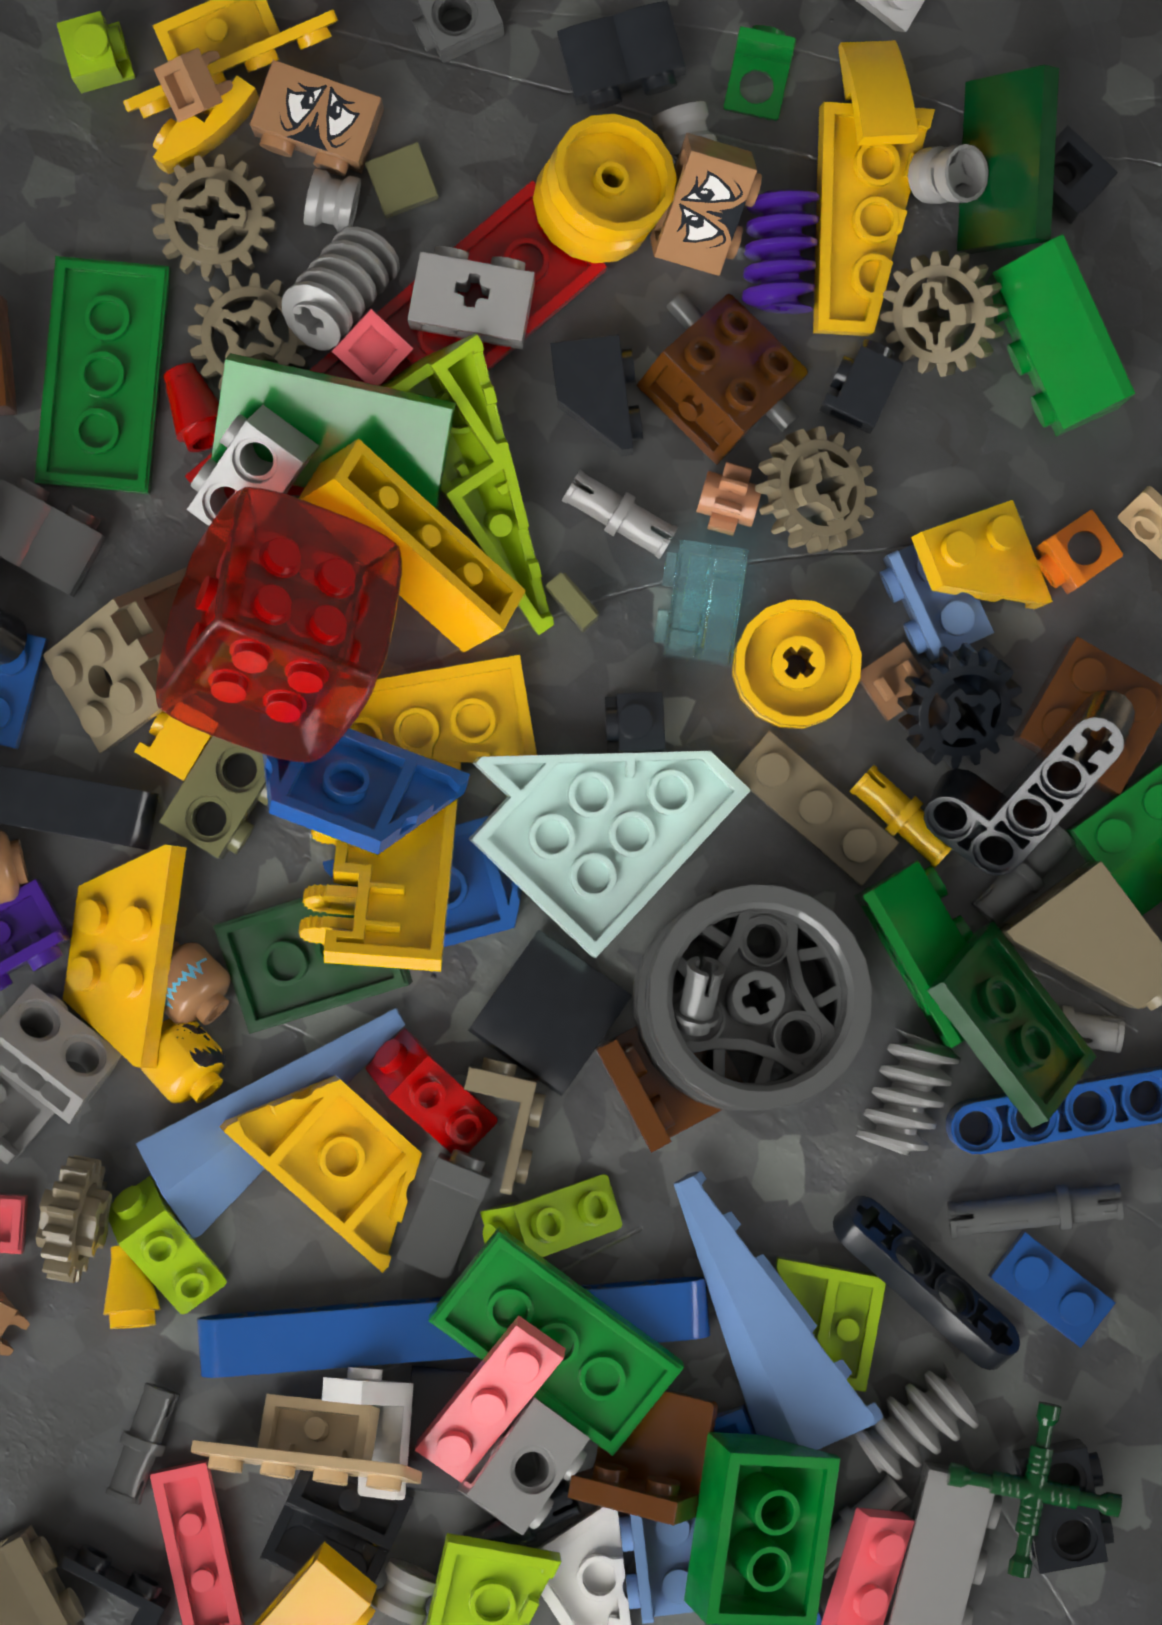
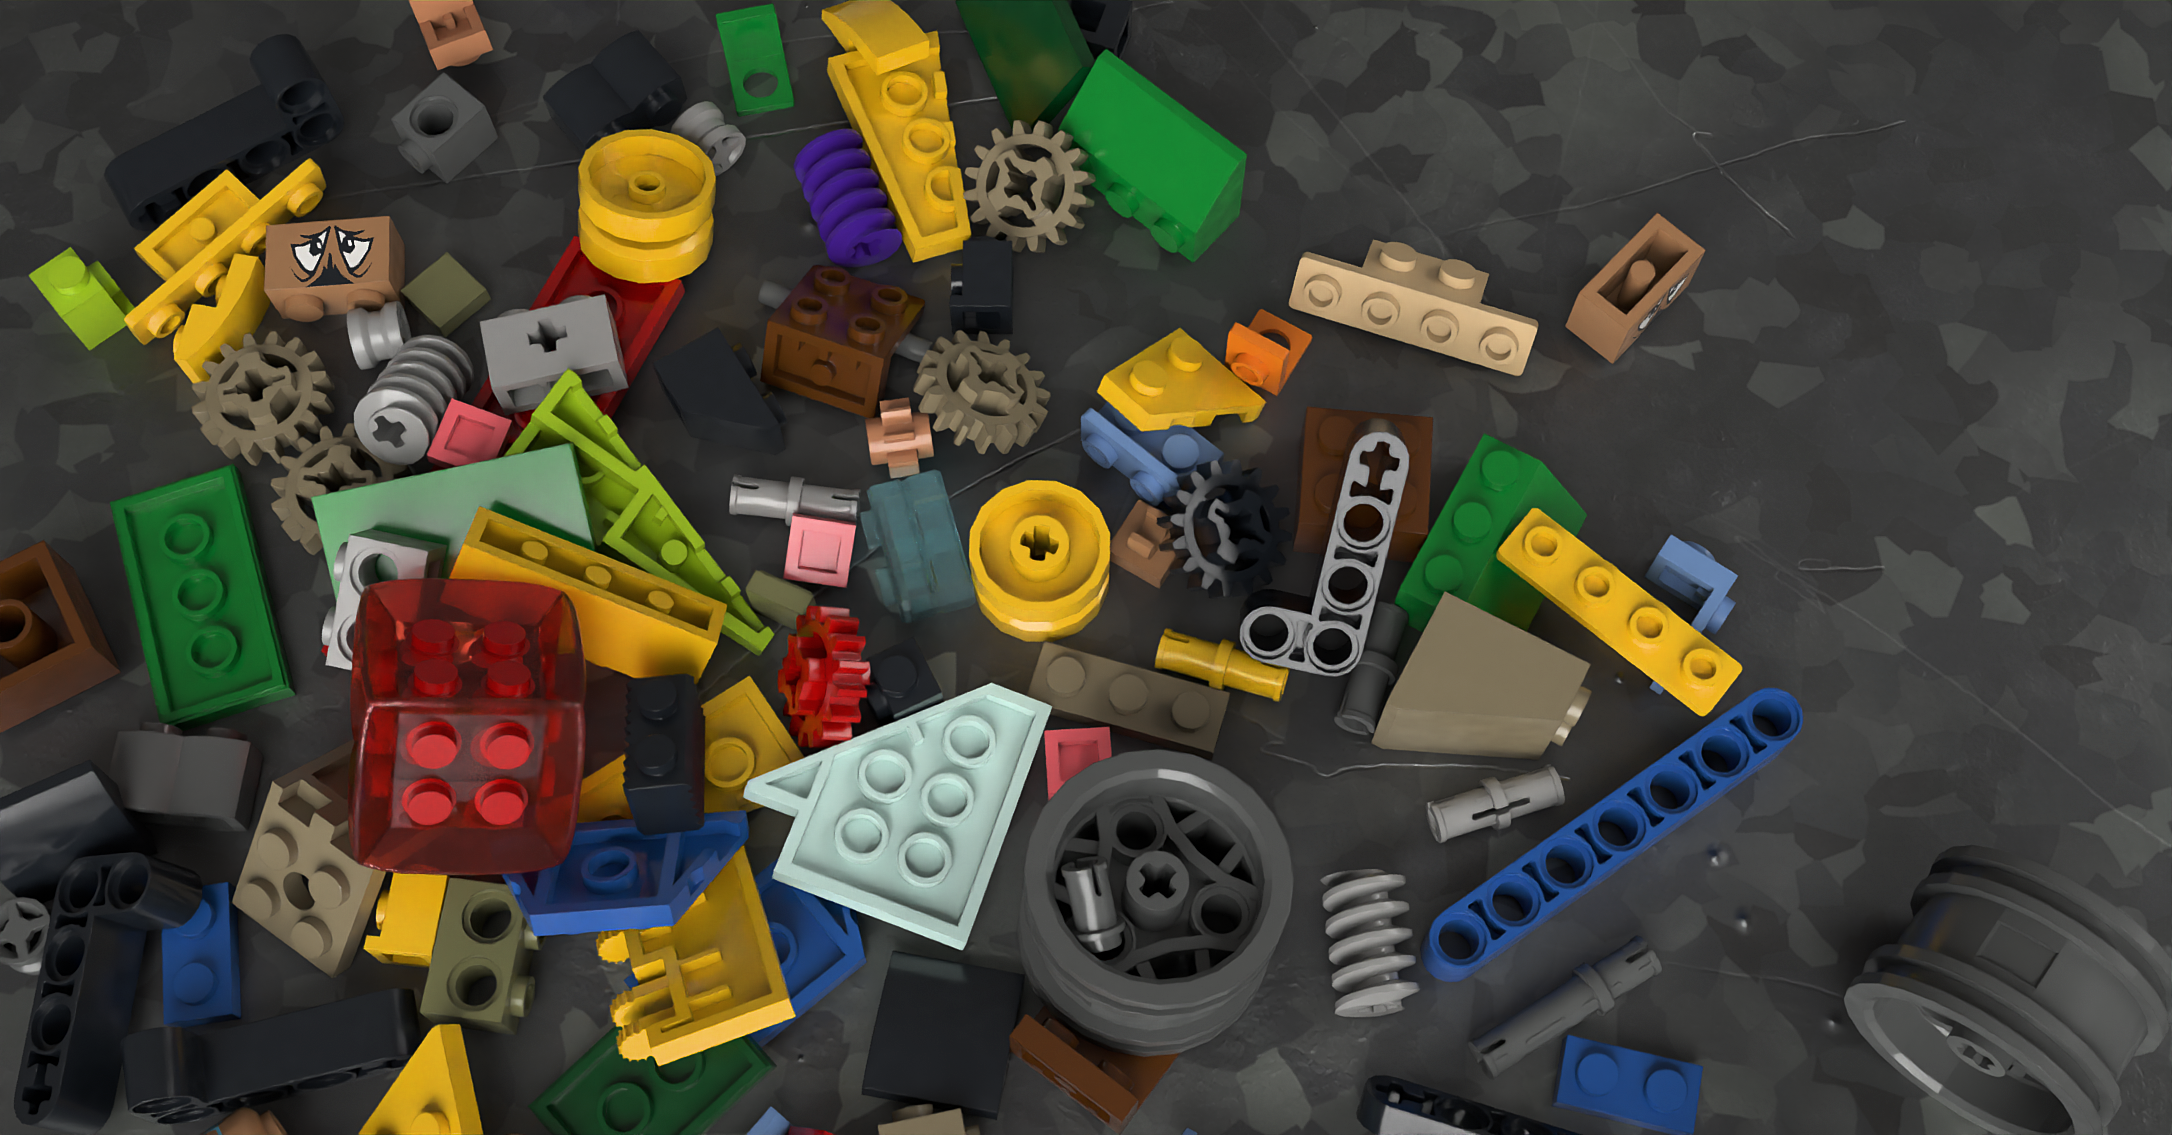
camera: 25 degrees left, 20 degrees down
medium nougat tile [154,48,233,123] -> none
red cone [163,363,219,452] -> none
medium nougat brick [650,132,762,276] -> none
green slope [854,861,973,1048] -> none
light grey wheel [908,144,989,204] -> none
dark green plate [927,921,1097,1128] -> none
none -> black brick [622,673,705,836]
none -> red gear [777,606,871,749]
none -> coral plate [783,513,856,588]
none -> coral plate [1044,727,1112,801]

